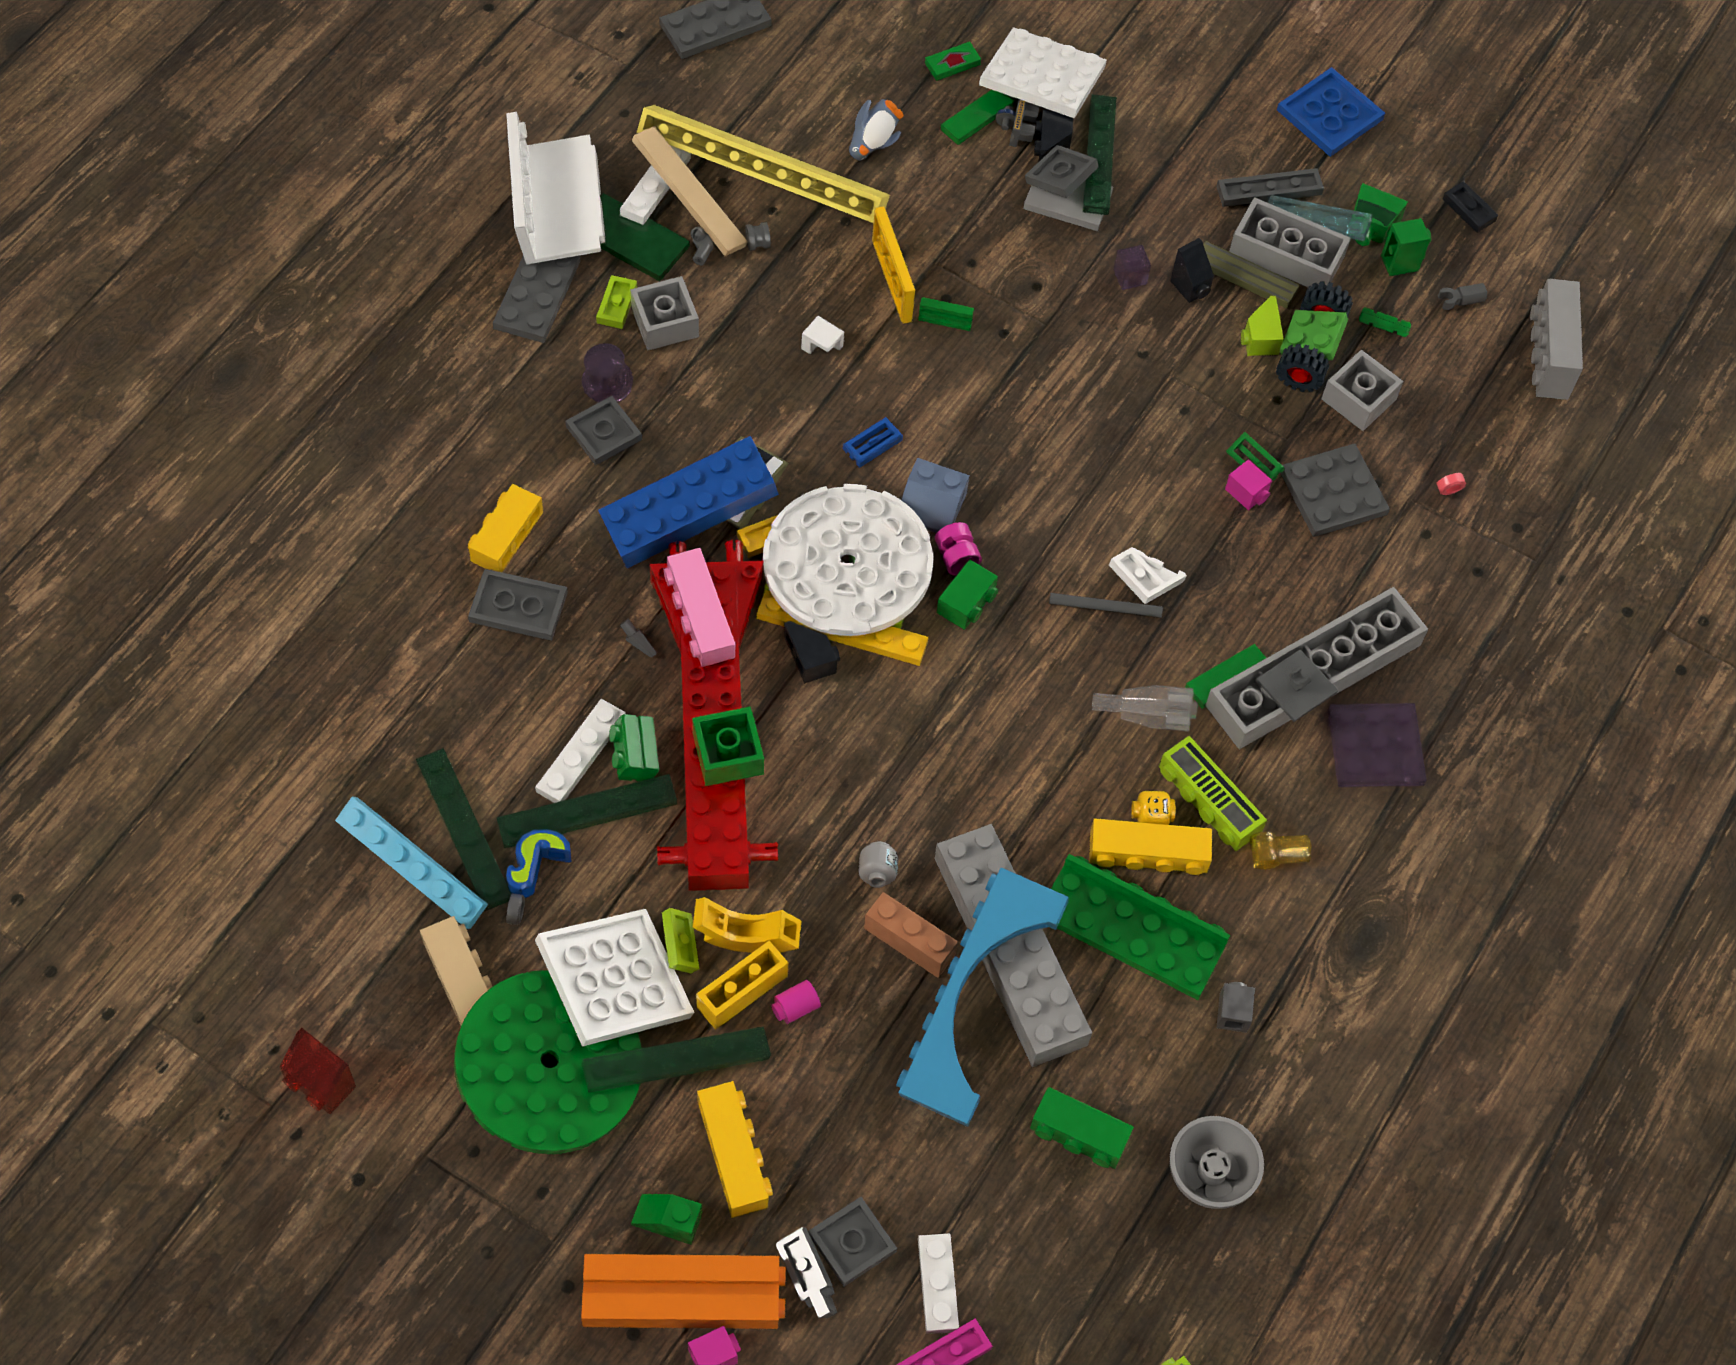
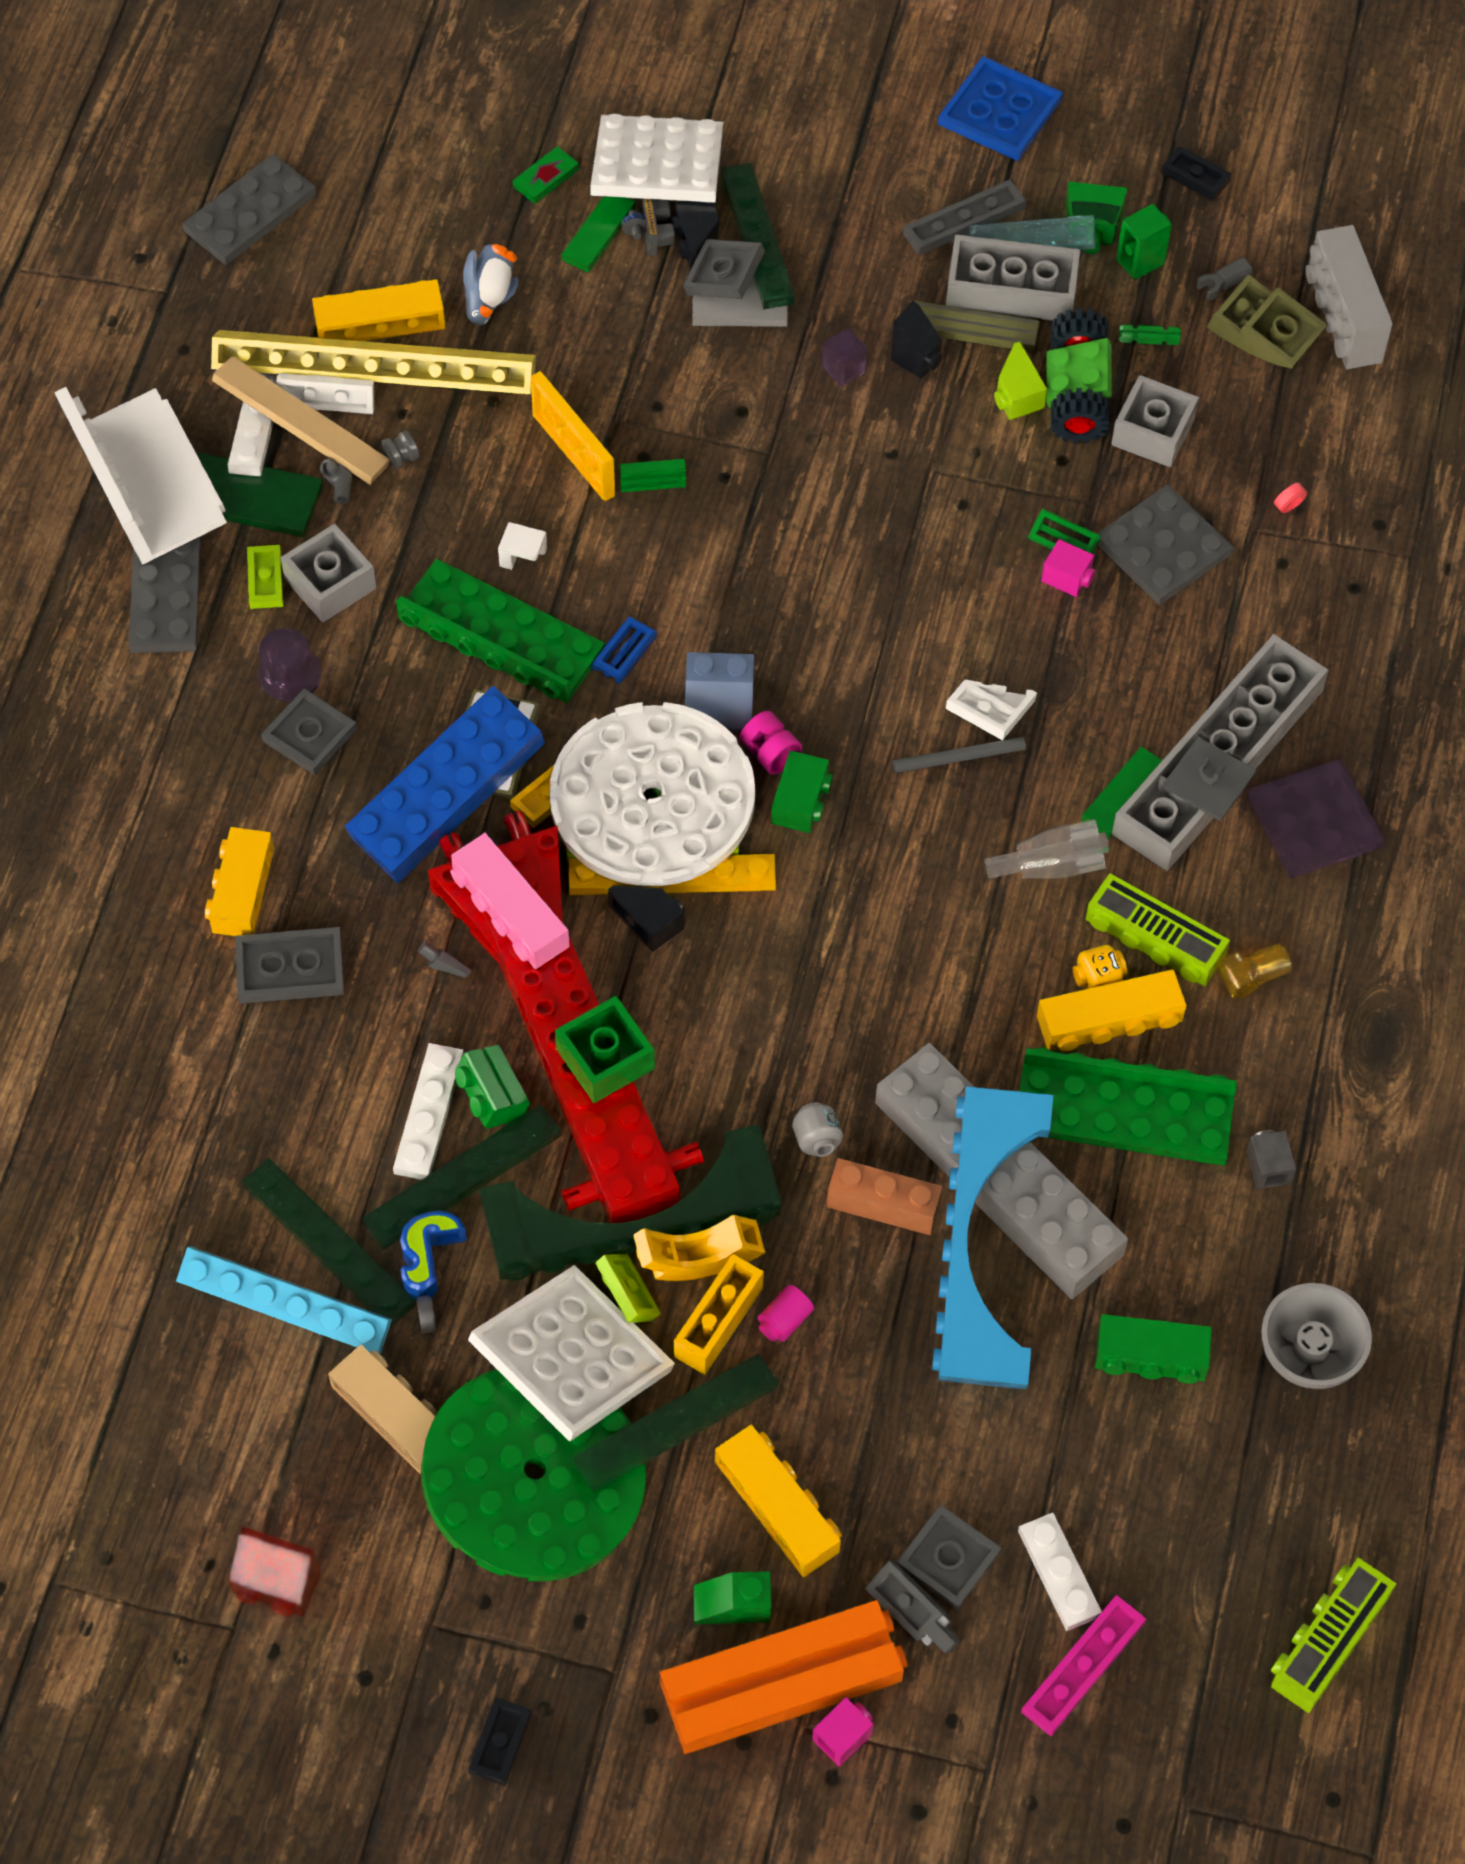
camera: 15 degrees left, 0 degrees up
none -> white plate [277,373,375,414]
none -> yellow brick [312,279,445,341]
none -> green bracket [396,559,605,703]
none -> black plate [468,1697,532,1786]
none -> clear green arch [479,1124,781,1281]
none -> olive slope [1207,274,1327,369]

